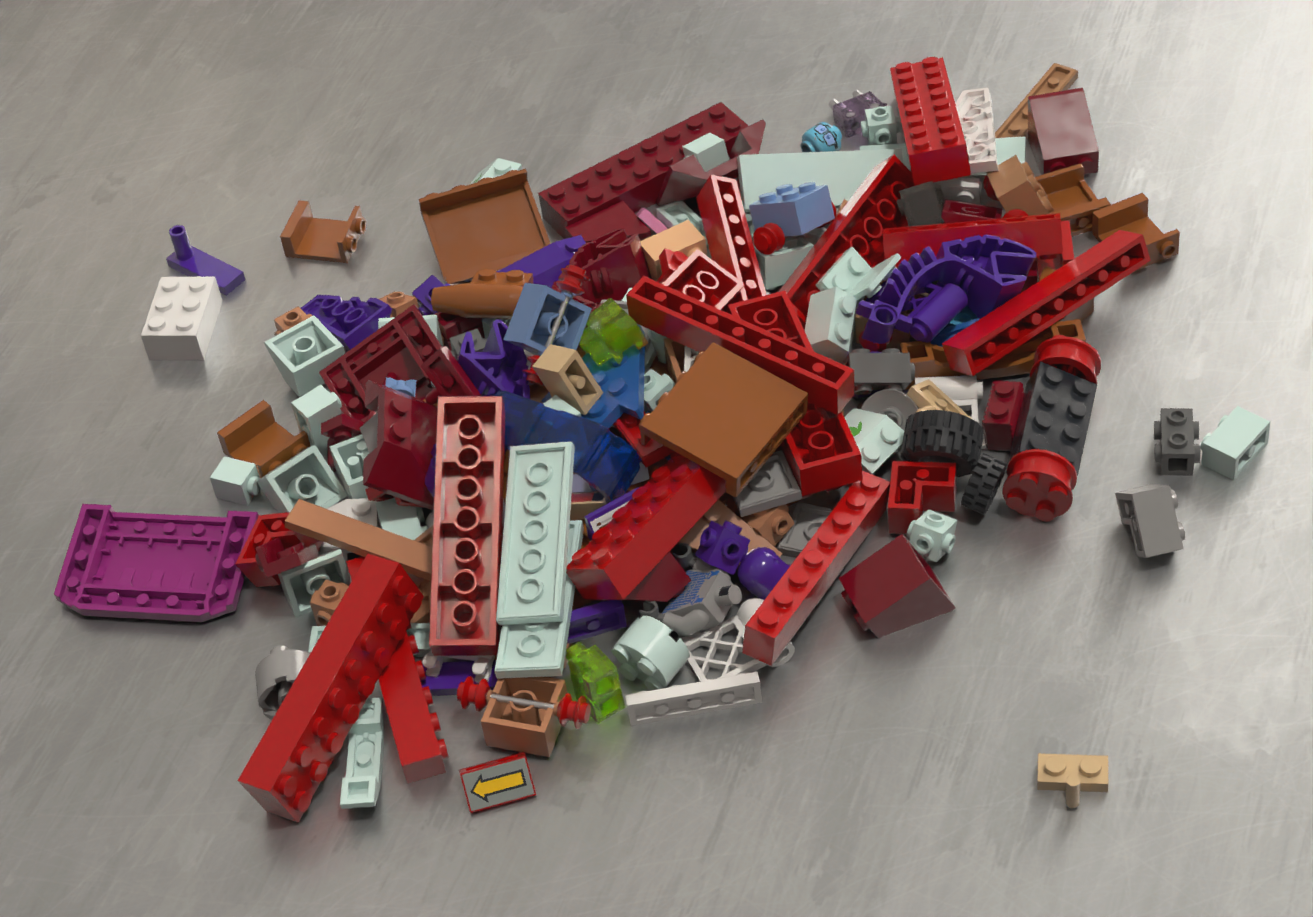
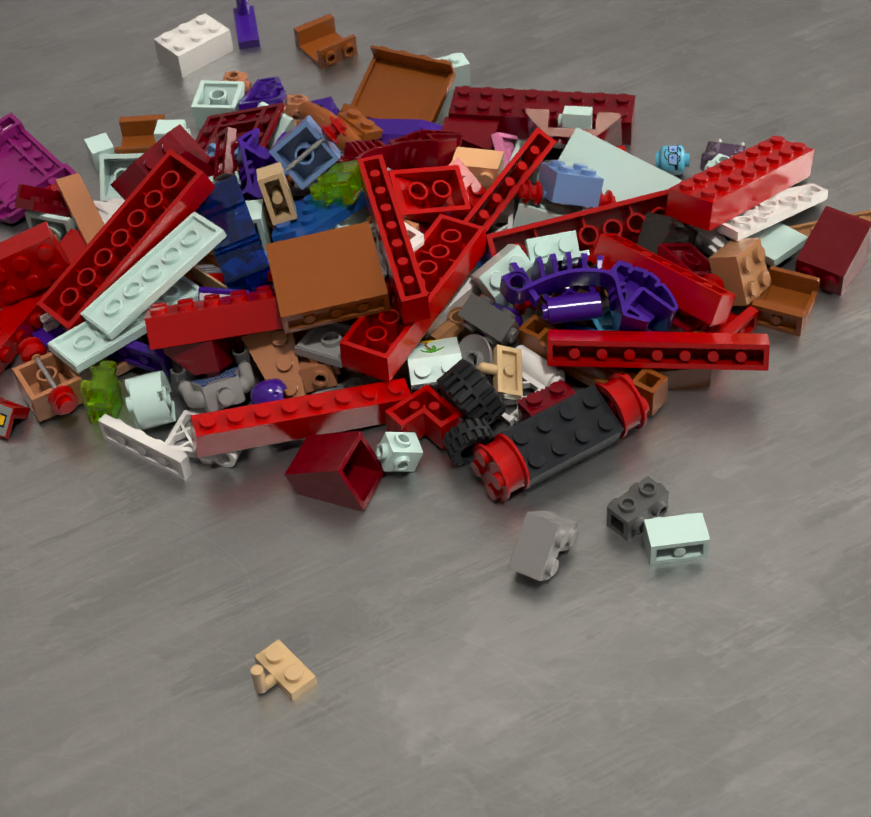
camera: 40 degrees right, 0 degrees up
dark purple brick [695,520,750,575] -> none
dark orange panel [1092,193,1180,271] -> none

